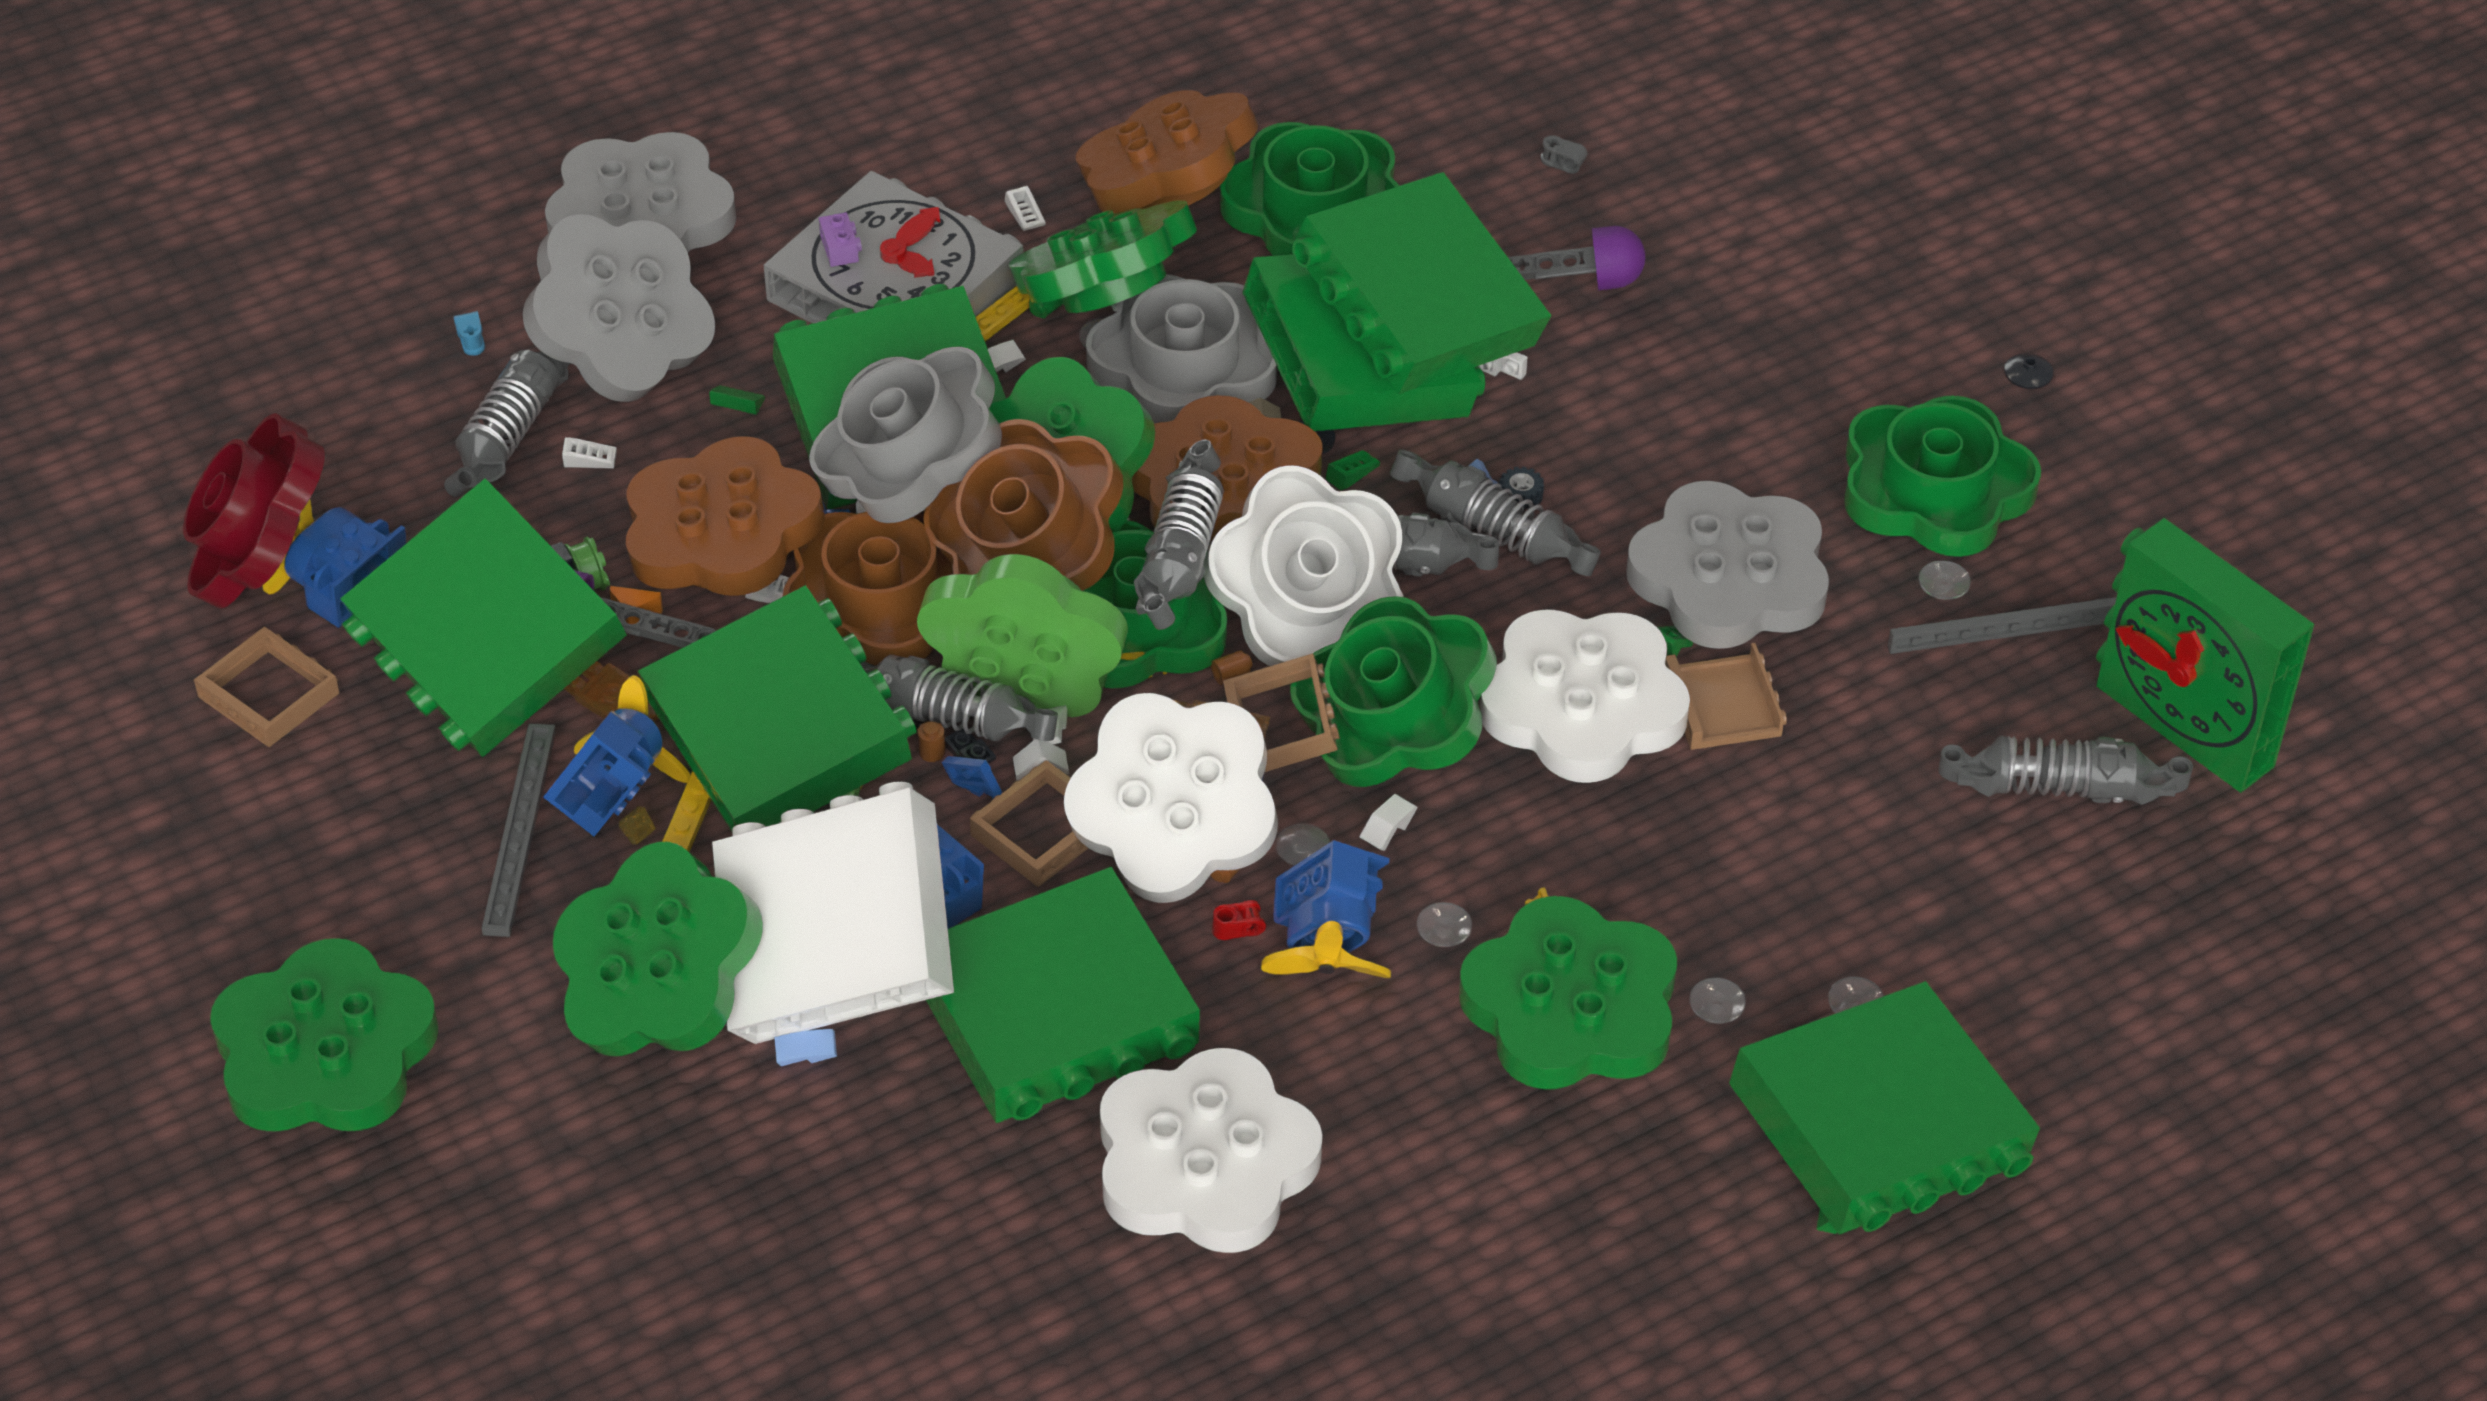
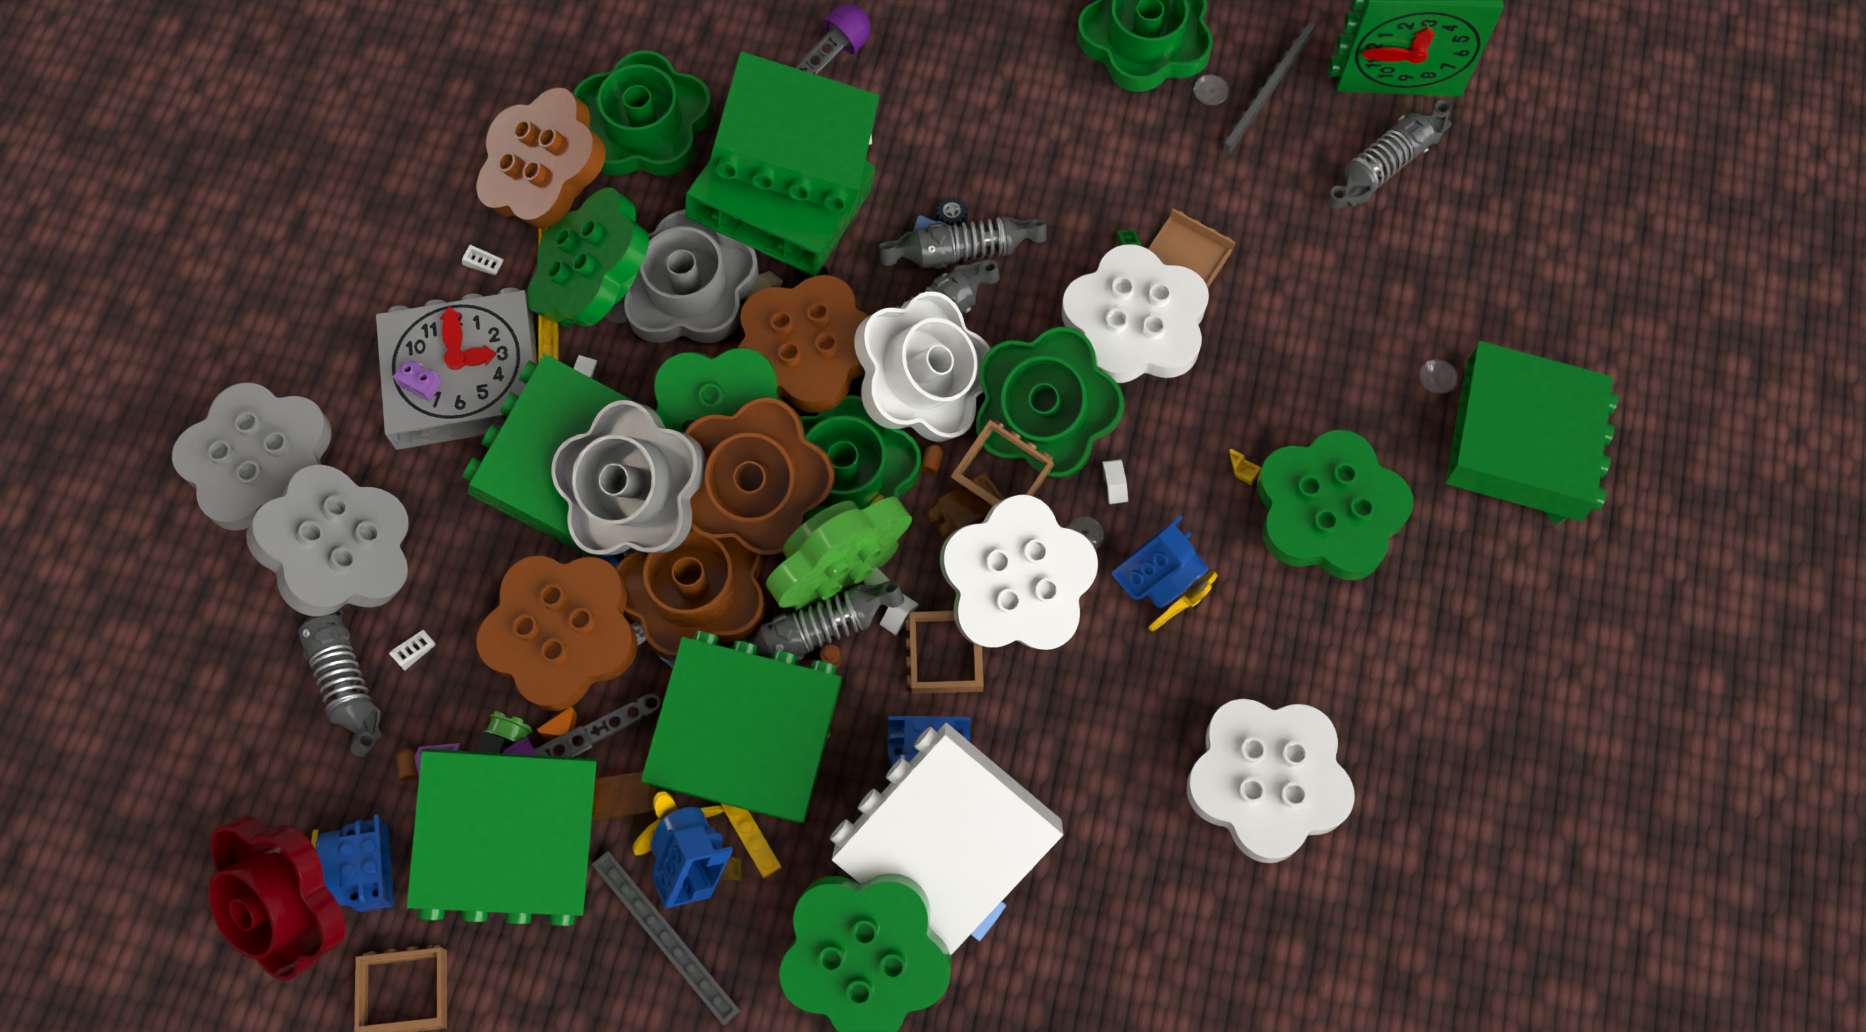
camera: 45 degrees left, 20 degrees up
dark azure piece [453,311,485,356] -> none
green slope [709,385,765,414] -> none
green brick [926,867,1200,1123] -> none
blue wing [942,756,1002,799] -> none
black slope [945,728,996,764] -> none
dark grey piece [1134,440,1224,629] -> none
red piece [1212,900,1266,940] -> none
green slope [1326,450,1380,491] -> none
clear dish [1417,902,1472,947] -> none
light grey plant [1626,481,1829,648] -> none
clear dish [1690,978,1745,1024] -> none

